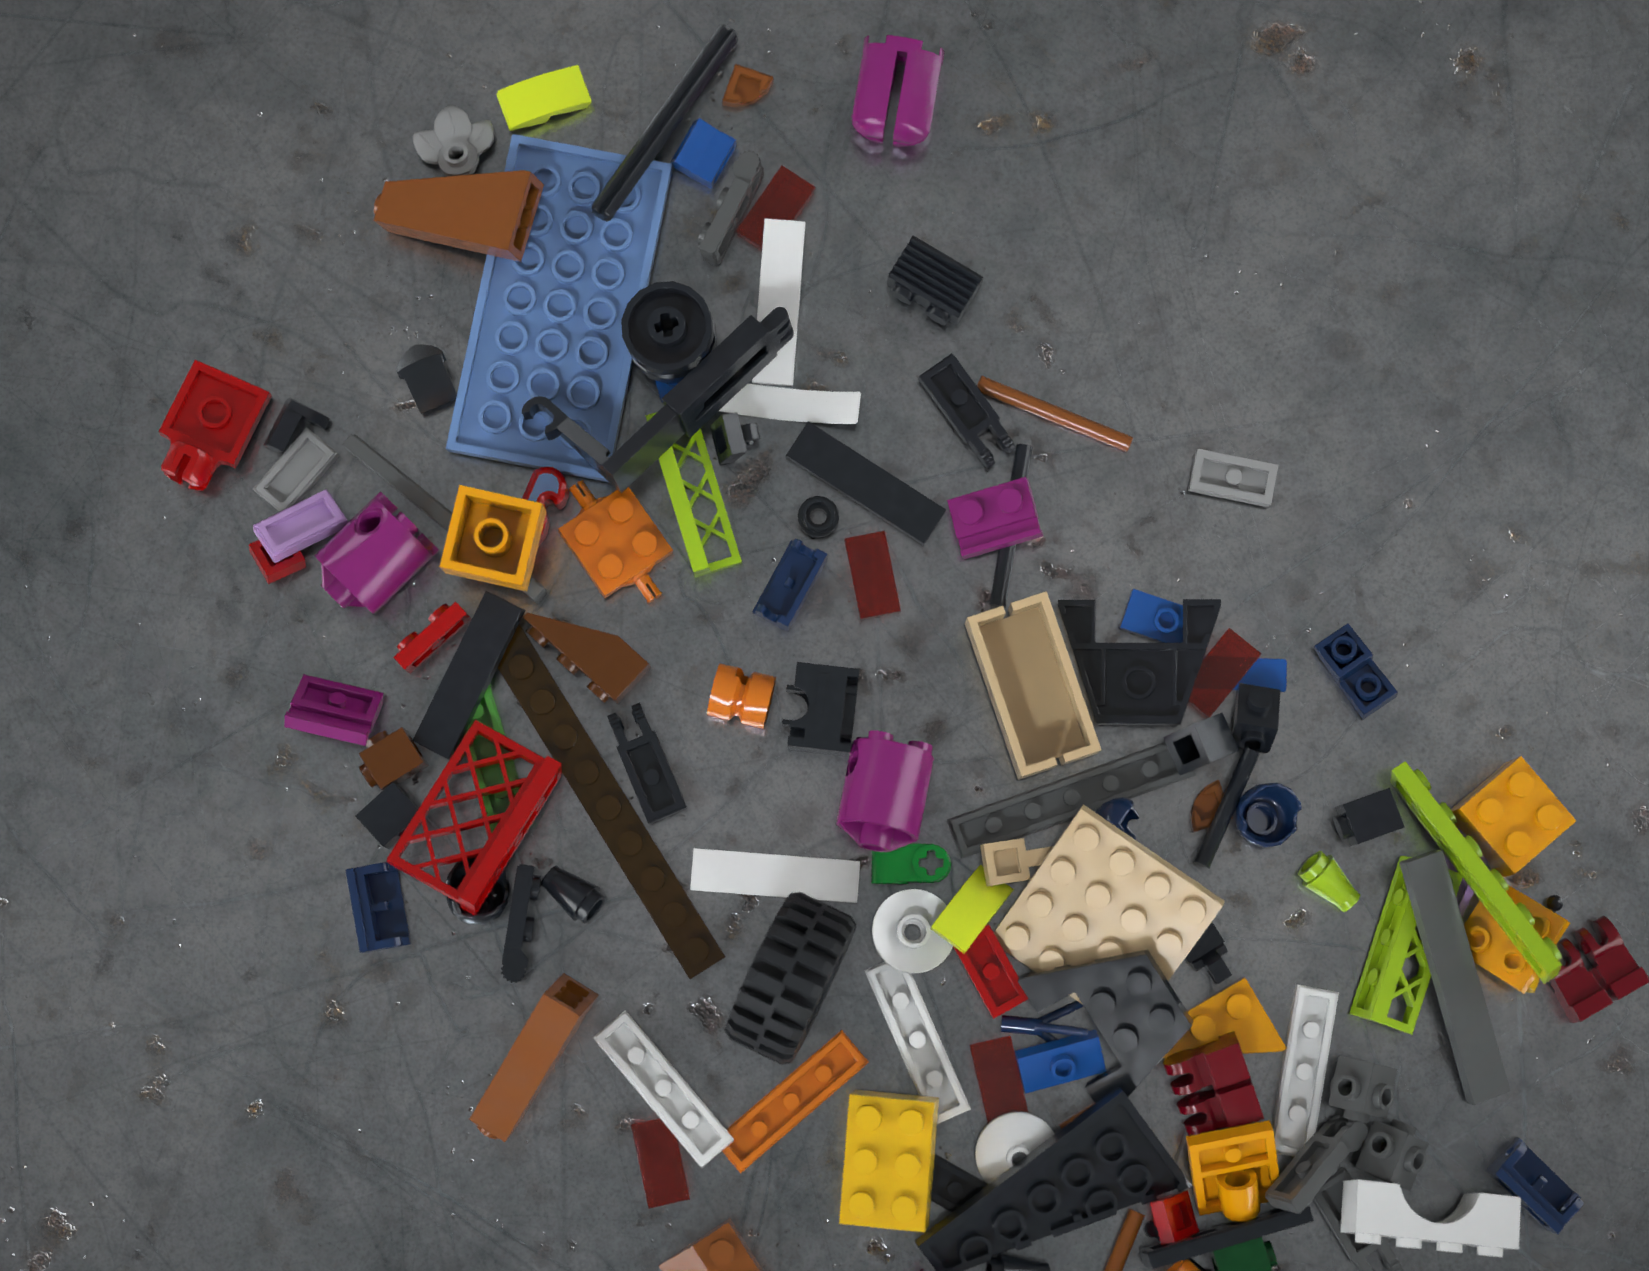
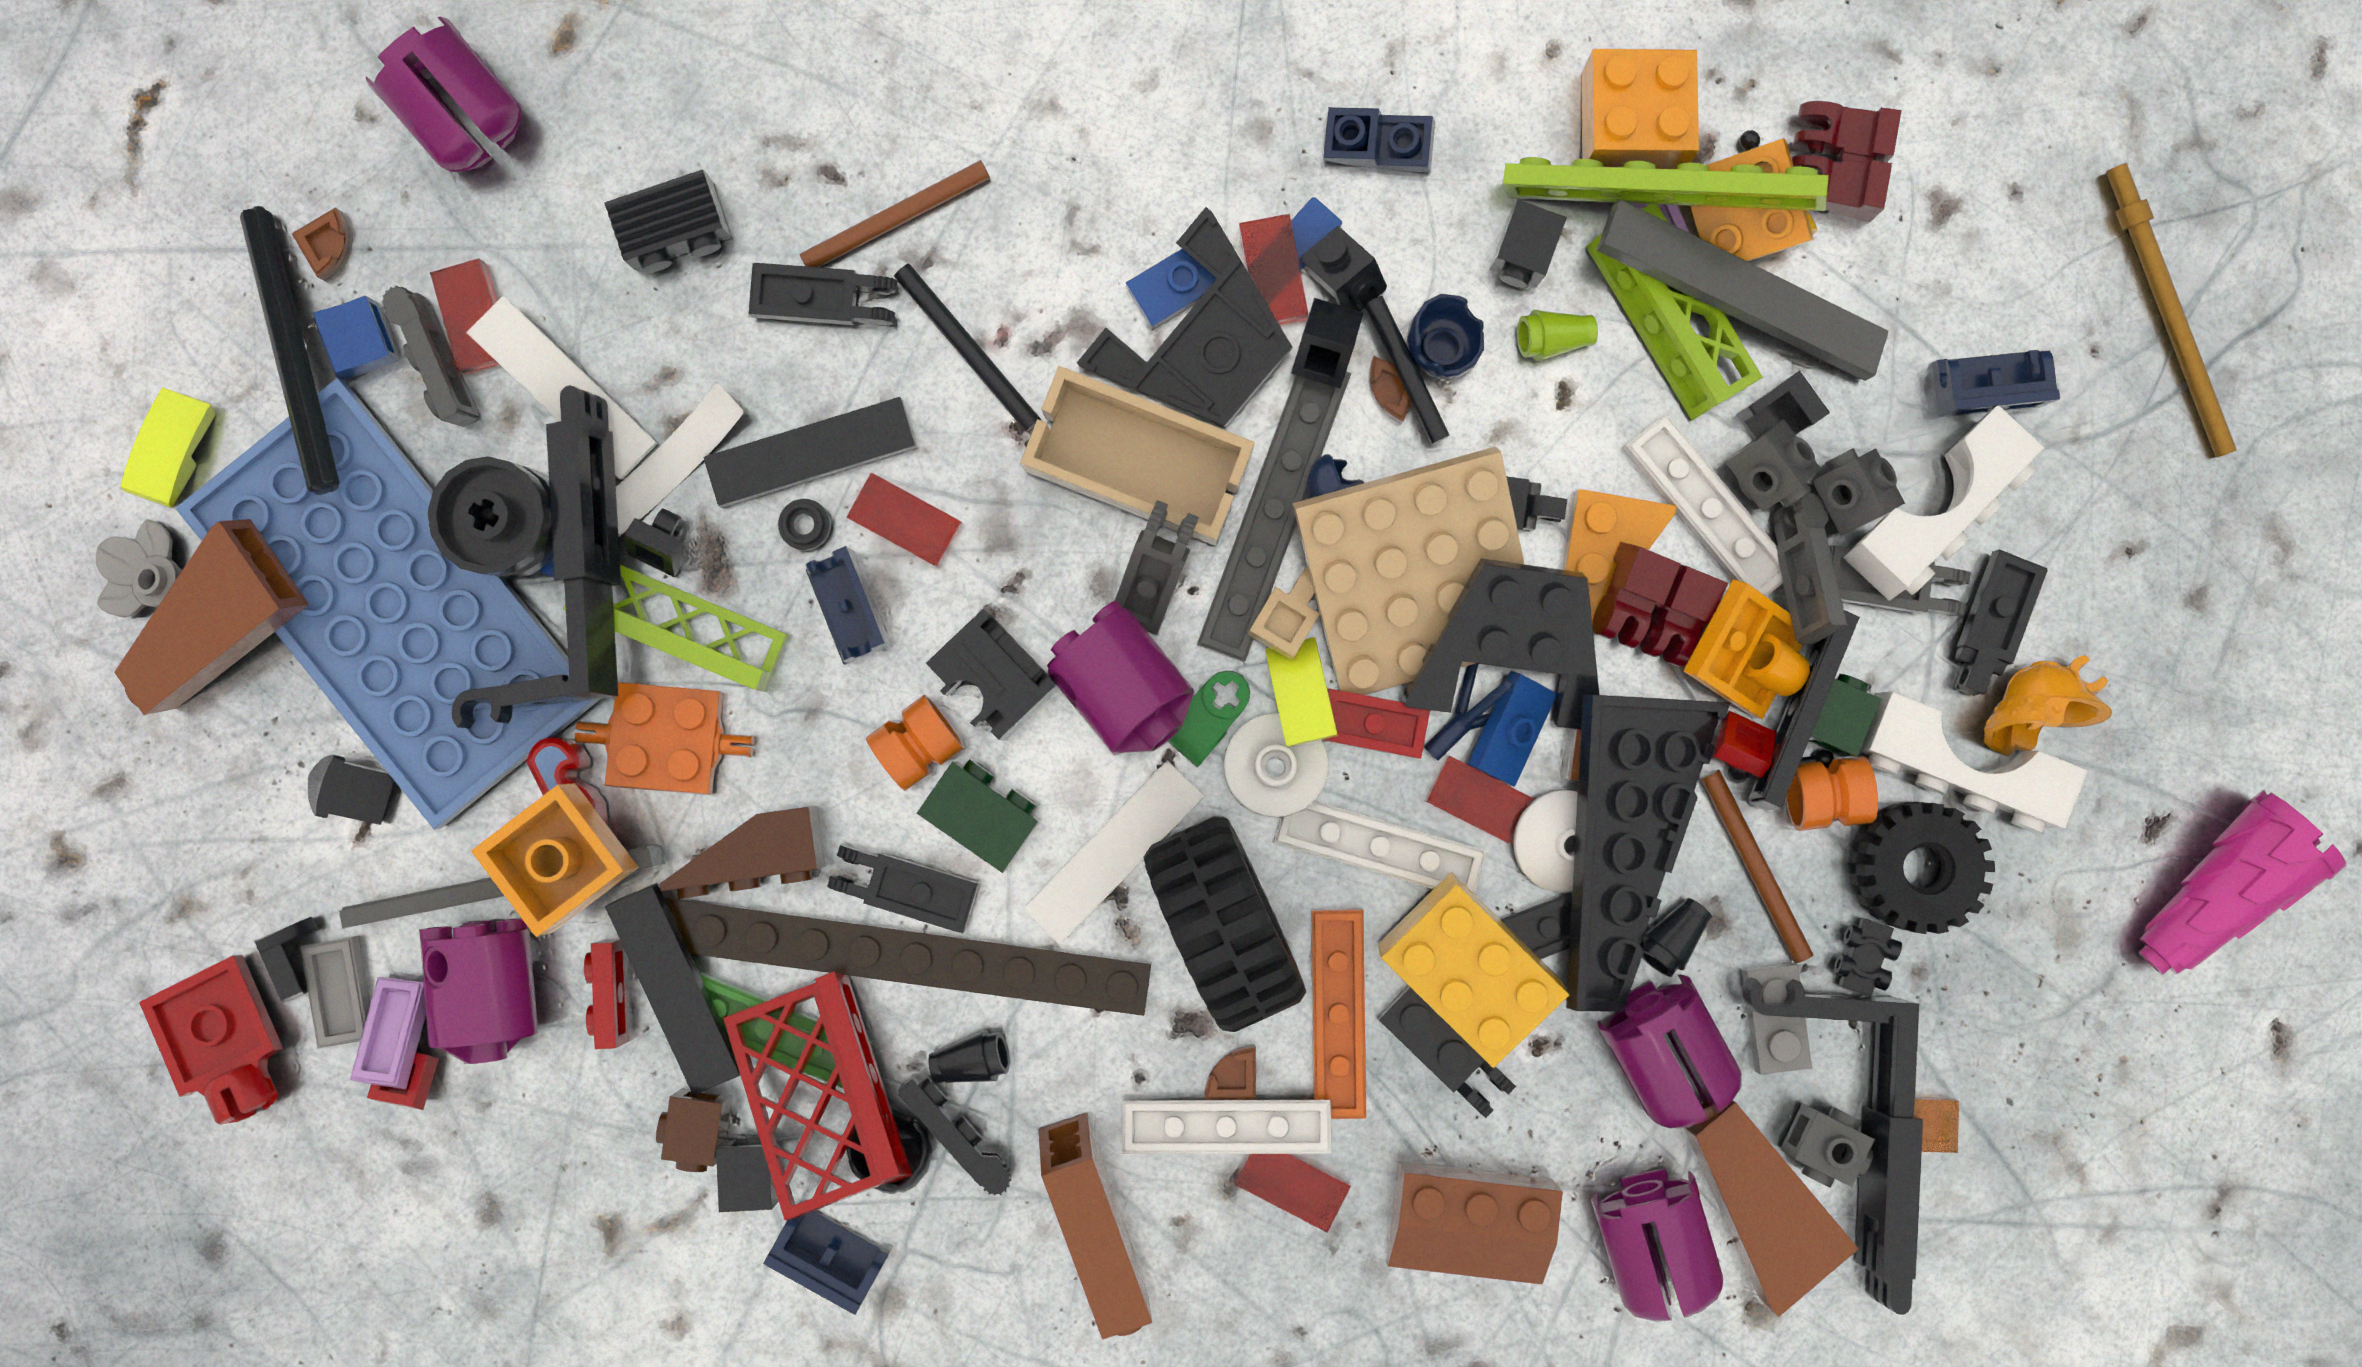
camera: 50 degrees left, 5 degrees up
magenta plate [284,674,384,746] -> none
magenta plate [947,477,1043,559] -> none
light grey plate [1188,449,1279,507] -> none
none -> dark green brick [916,759,1041,873]
none -> dark grey hinge [1115,500,1199,634]
none -> dark orange tile [1204,1045,1256,1100]
none -> black hinge [1377,986,1516,1118]
none -> black panel [1736,370,1830,439]

